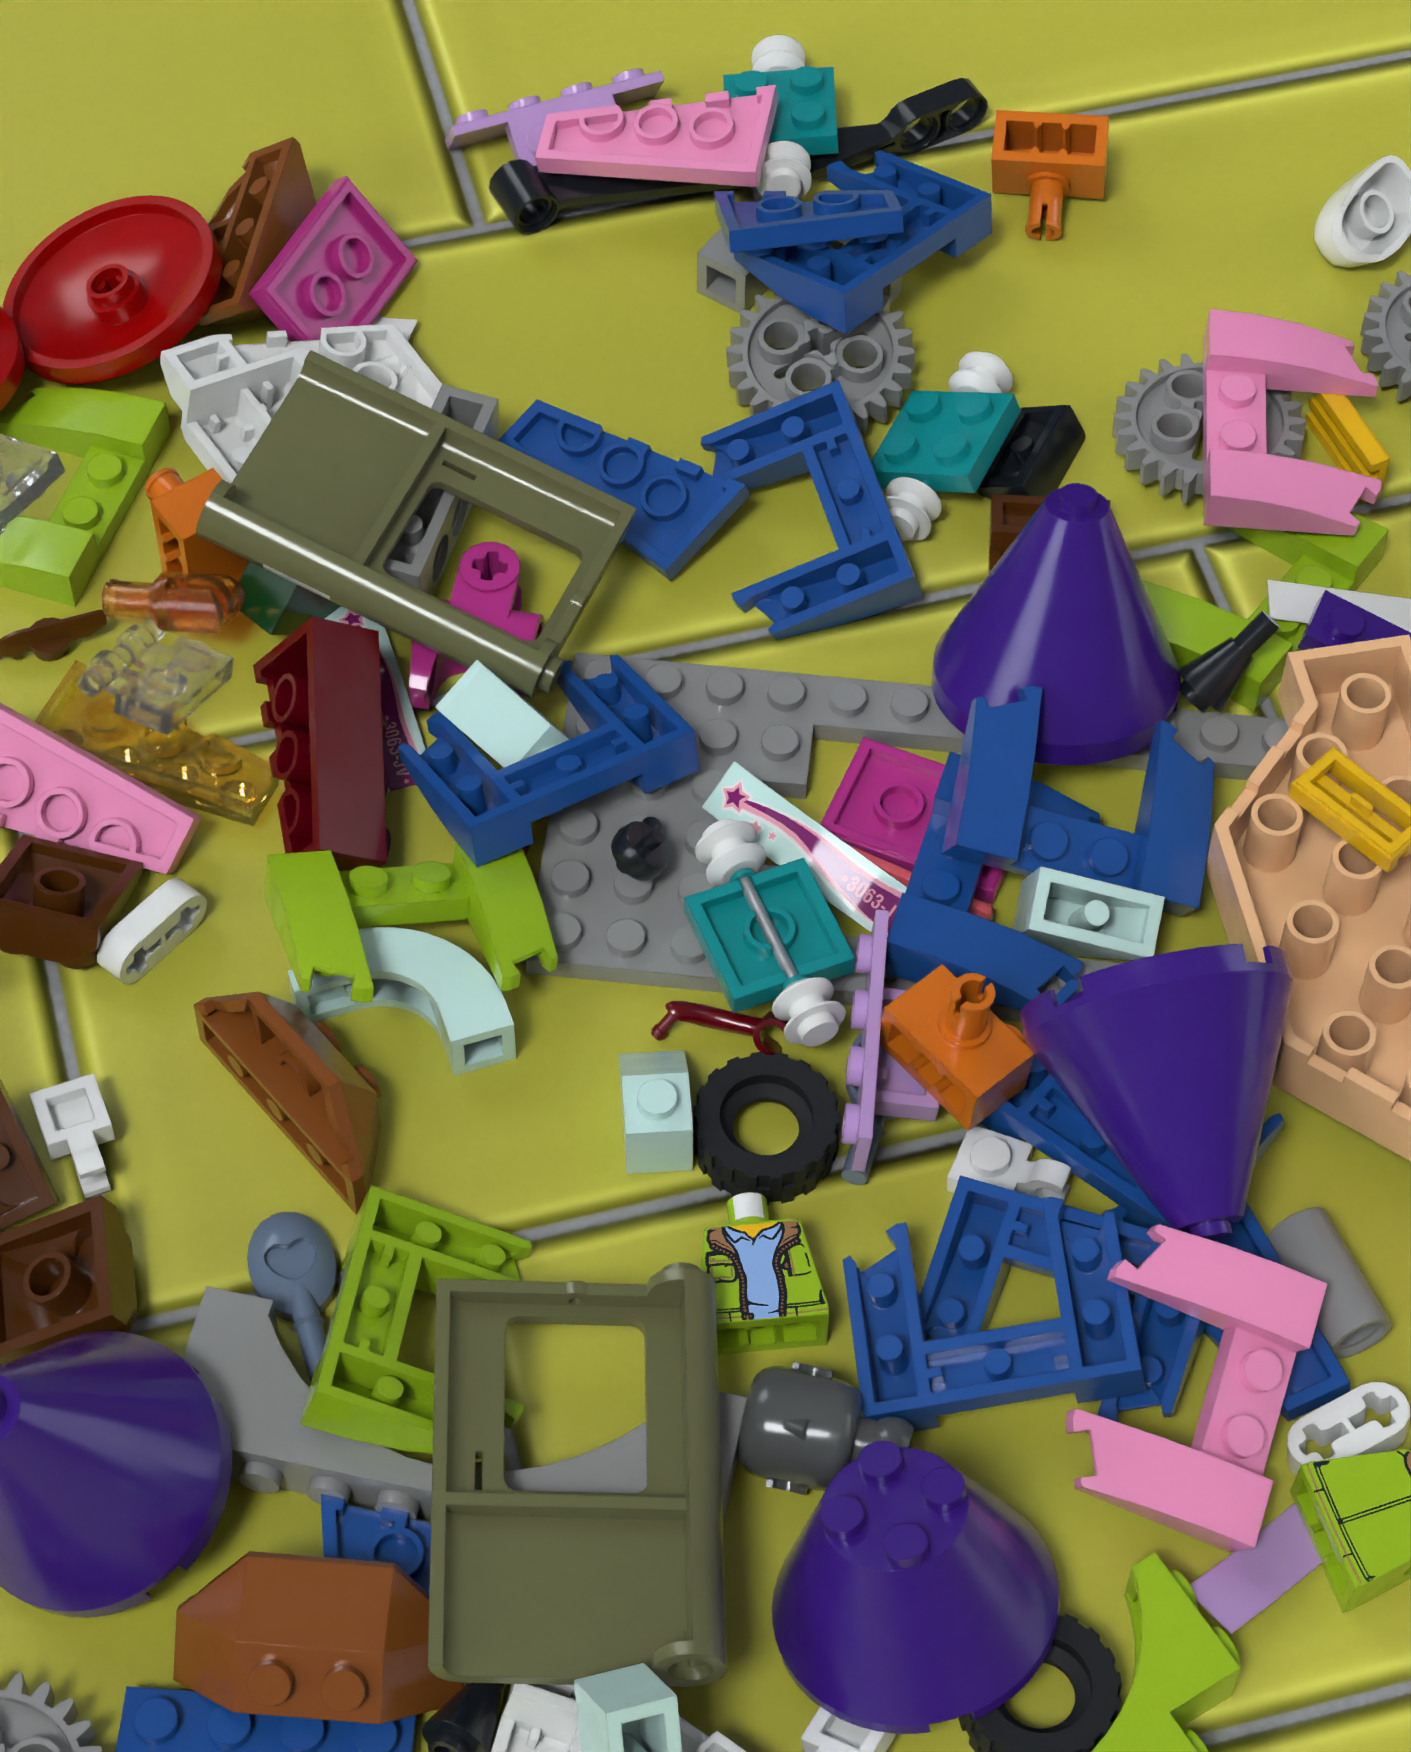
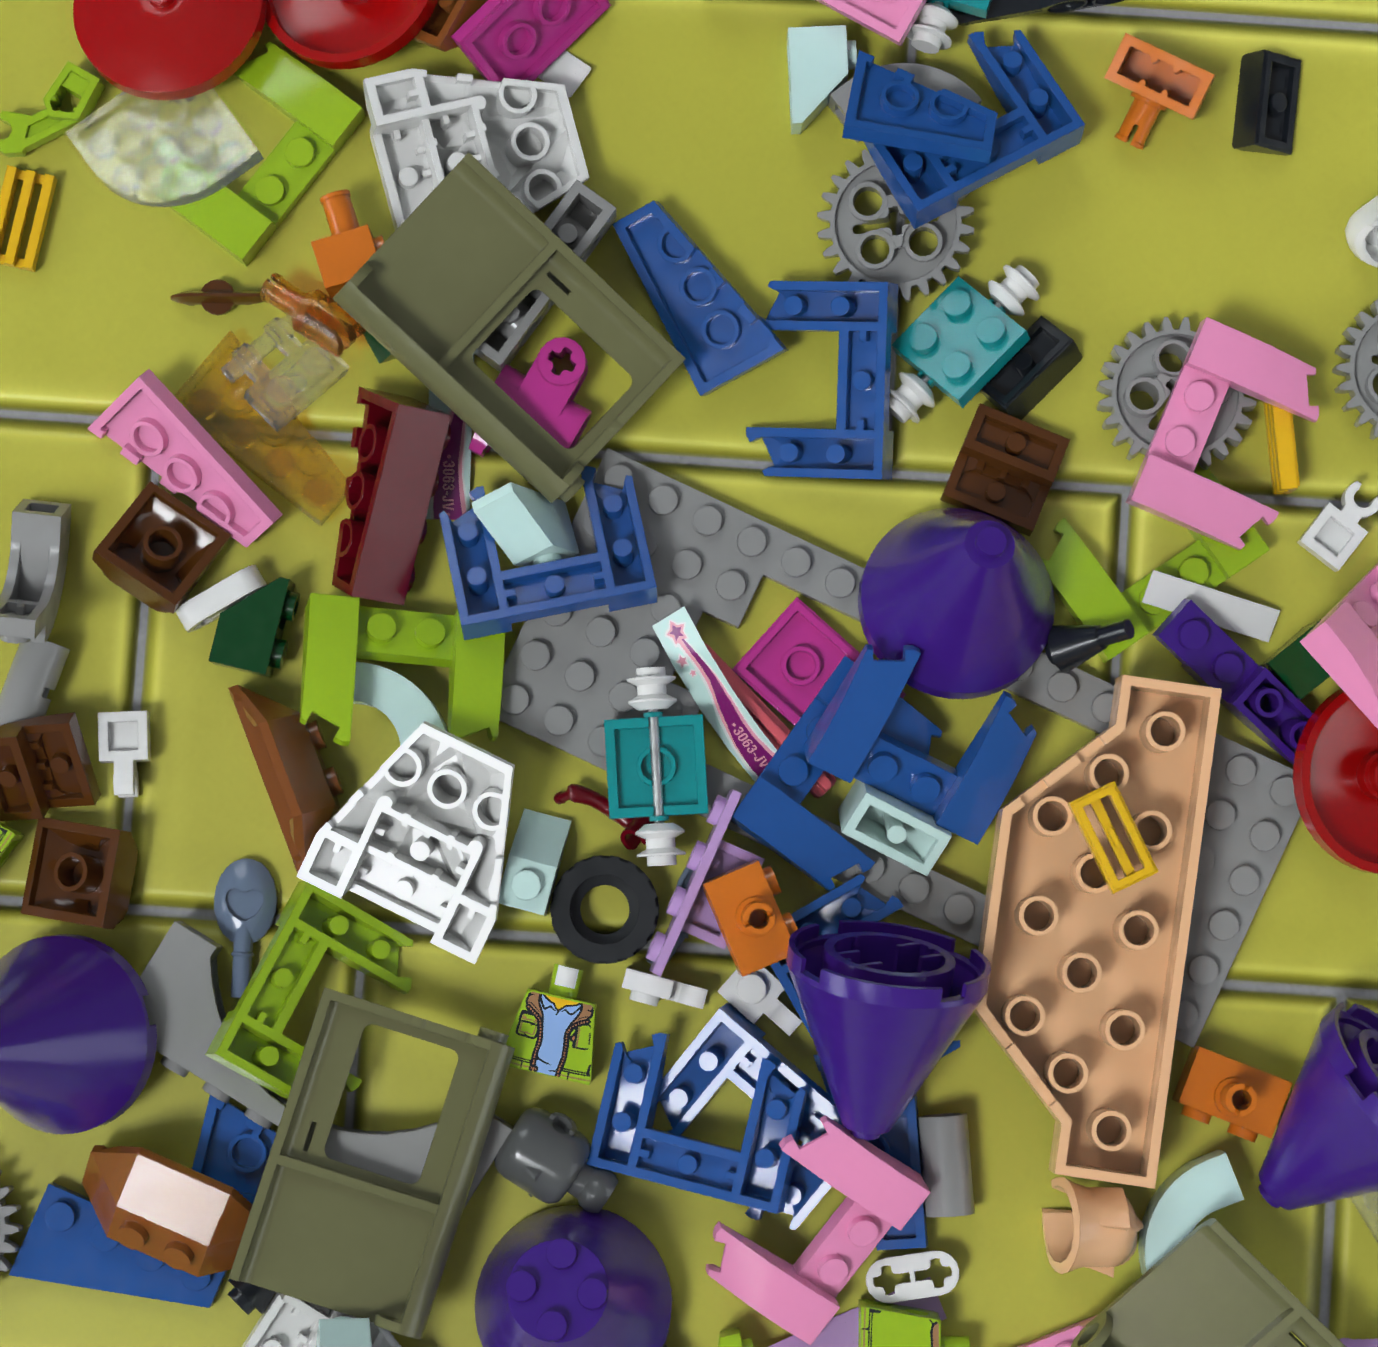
camera: 20 degrees right, 30 degrees up
black piece [611,817,670,881] -> none
none -> dark green slope [208,577,300,678]
none -> white wedge [296,721,515,965]
none -> white plate [622,967,708,1009]
none -> light aqua slope [787,25,857,134]
none -> black slope [1232,50,1301,156]

